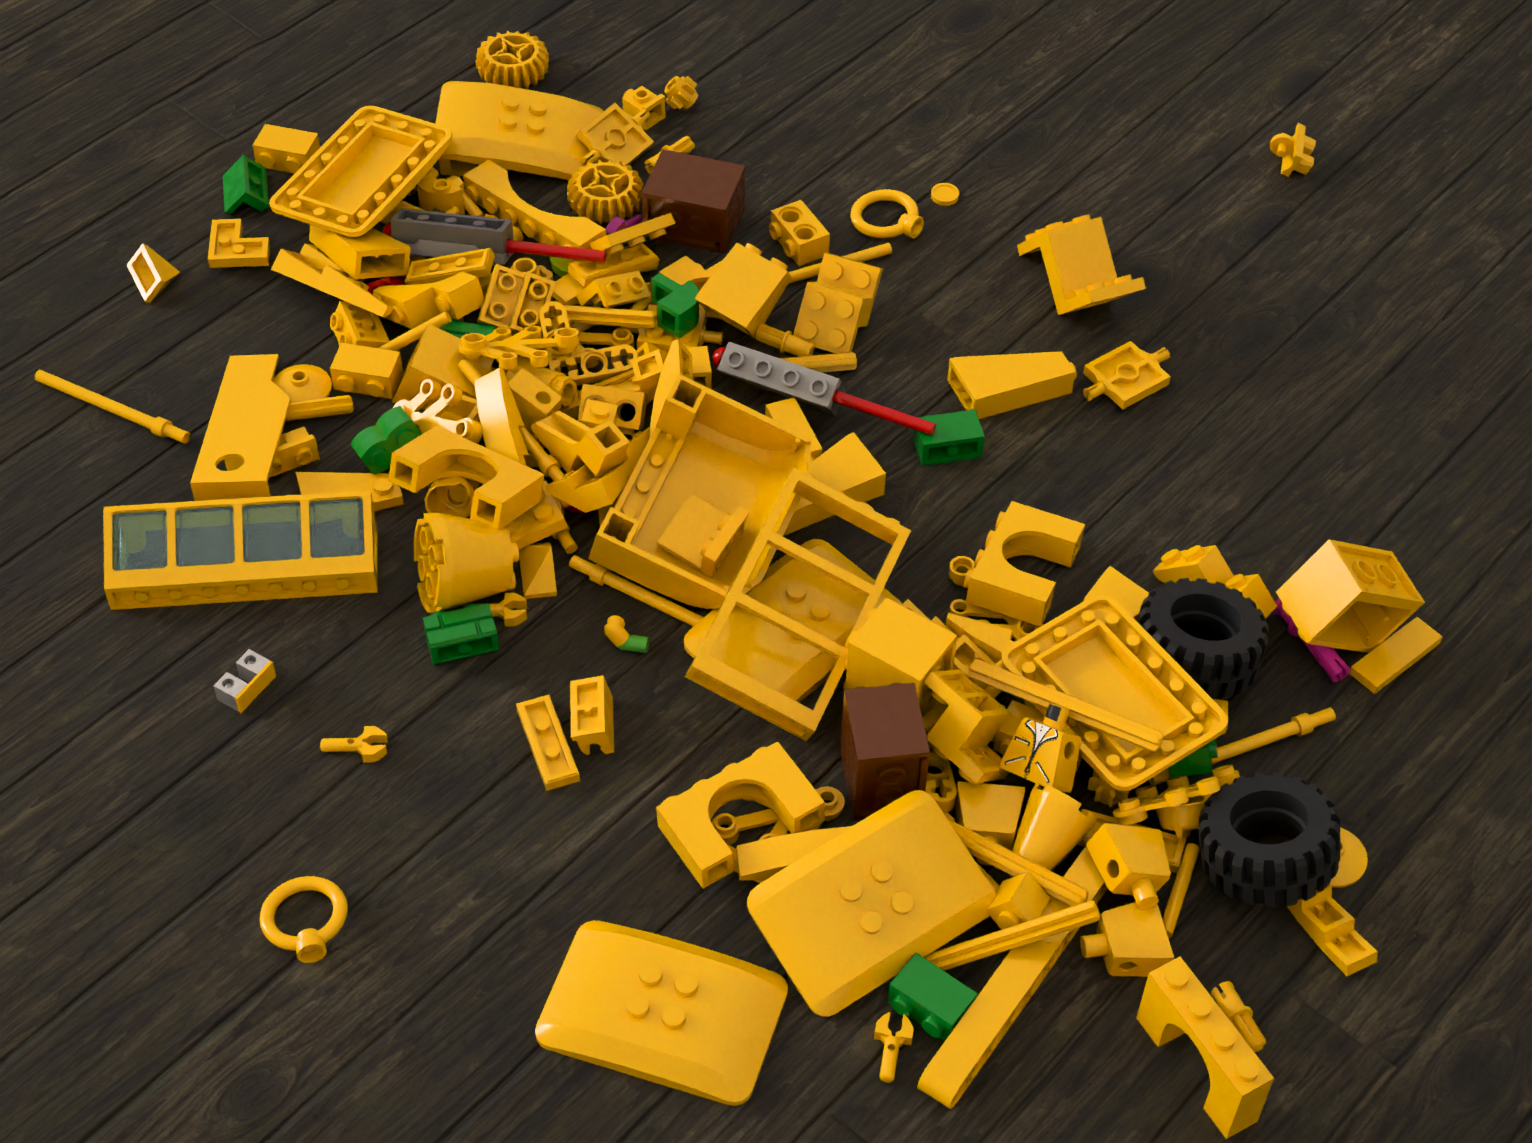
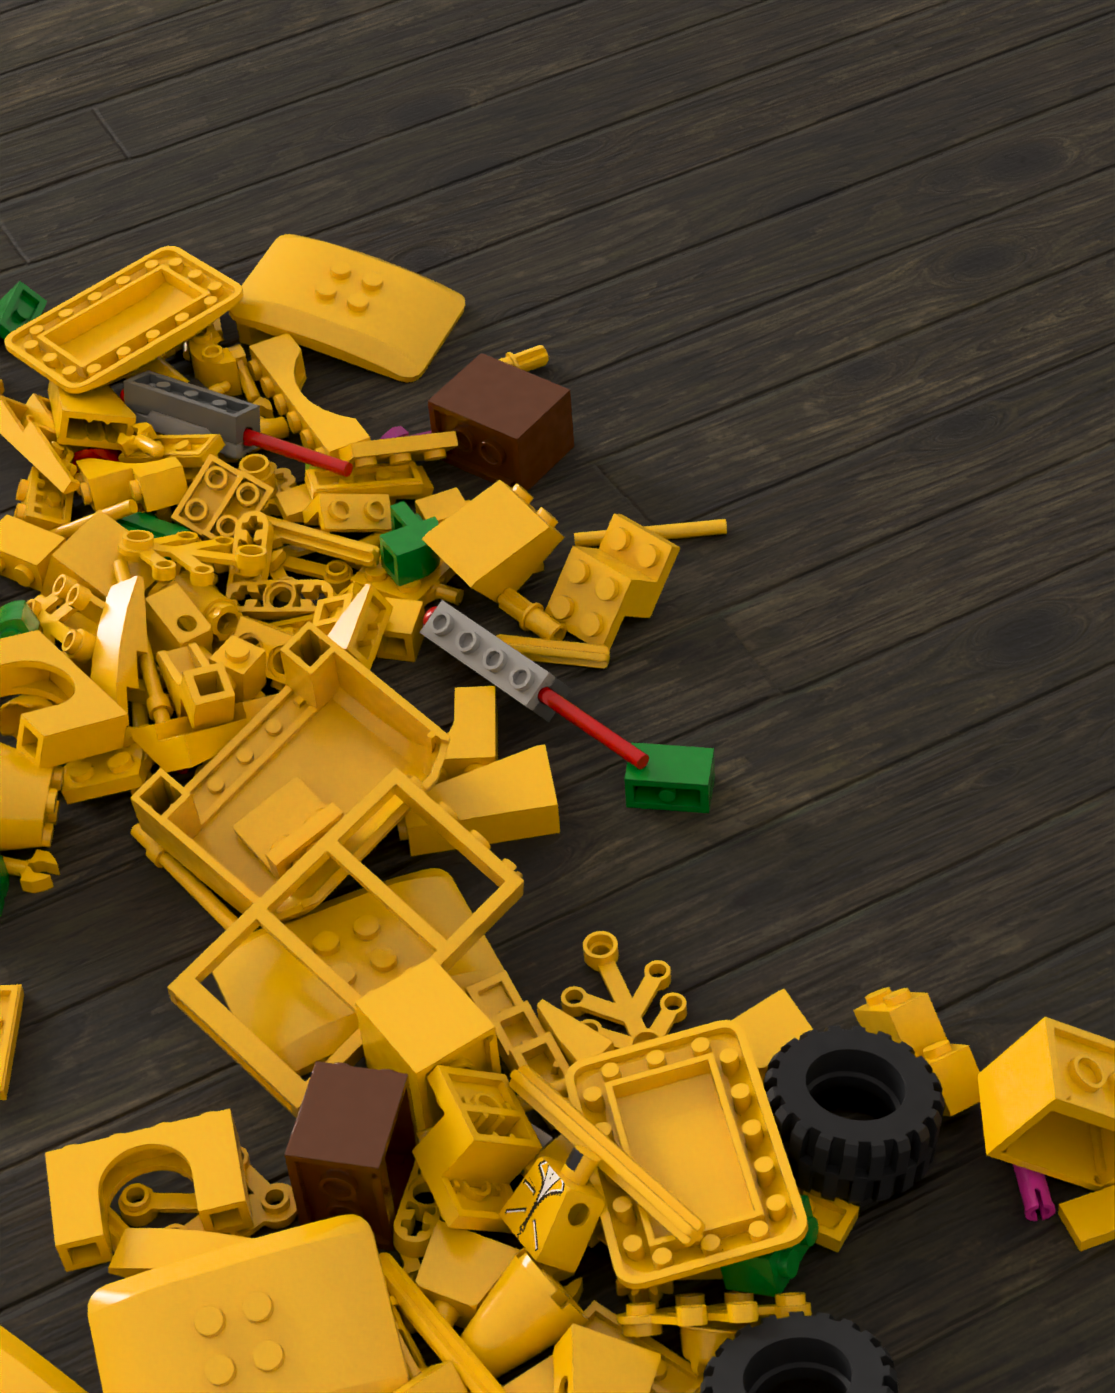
camera: 25 degrees right, 5 degrees down
yellow brick [252,124,320,174] -> none
yellow gear [476,30,549,89] -> none
yellow slope [519,542,557,599] -> none
yellow gear [567,159,644,225] -> none
yellow hinge [570,675,614,755] -> none
yellow plate [576,103,654,167] -> none
arm [604,615,649,653] -> none
yellow brick [622,86,666,130] -> none
yellow gear [664,76,698,110] -> none
yellow brick [768,200,830,266] -> none
yellow piece [850,189,924,239] -> none
yellow piece [931,183,959,206] -> none
yellow slope [947,351,1077,419] -> none
yellow arch [963,501,1085,626] -> none
yellow bracket [1017,214,1146,315] -> none
yellow plate [1083,341,1171,410] -> none
yellow bar [1149,707,1336,785] -> none
none -> yellow bar [117,422,165,459]

